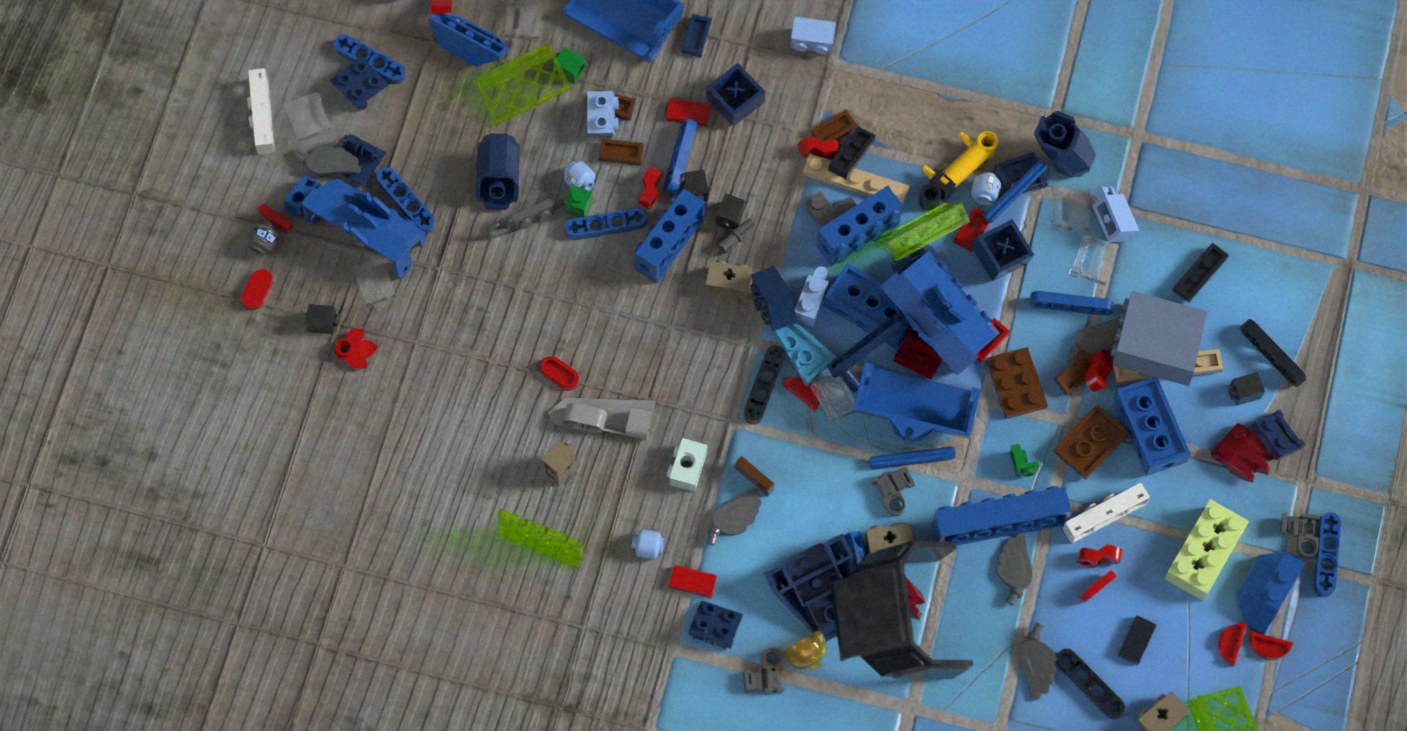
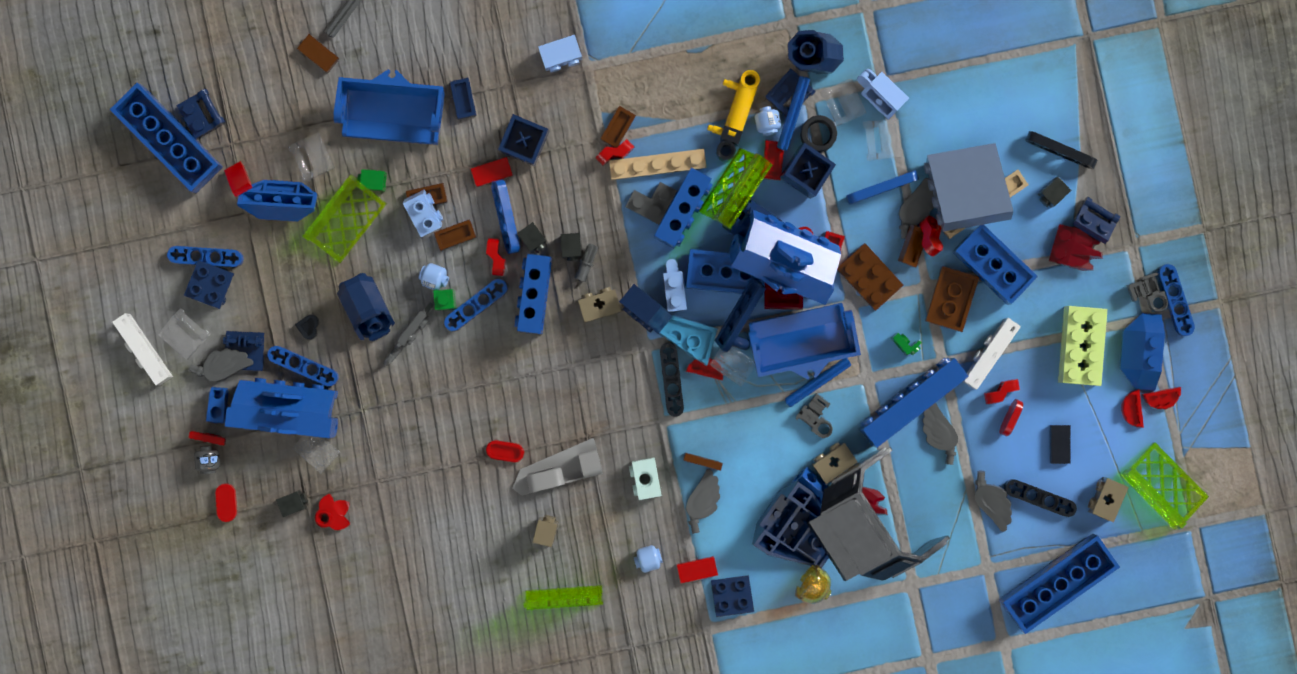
camera: 30 degrees left, 20 degrees up
dark grey piece [743,647,785,694] -> none
black plate [828,126,876,179] -> none
black plate [1173,242,1229,303] -> none
none -> black tile [295,315,319,340]
none -> black tyre [800,115,837,153]

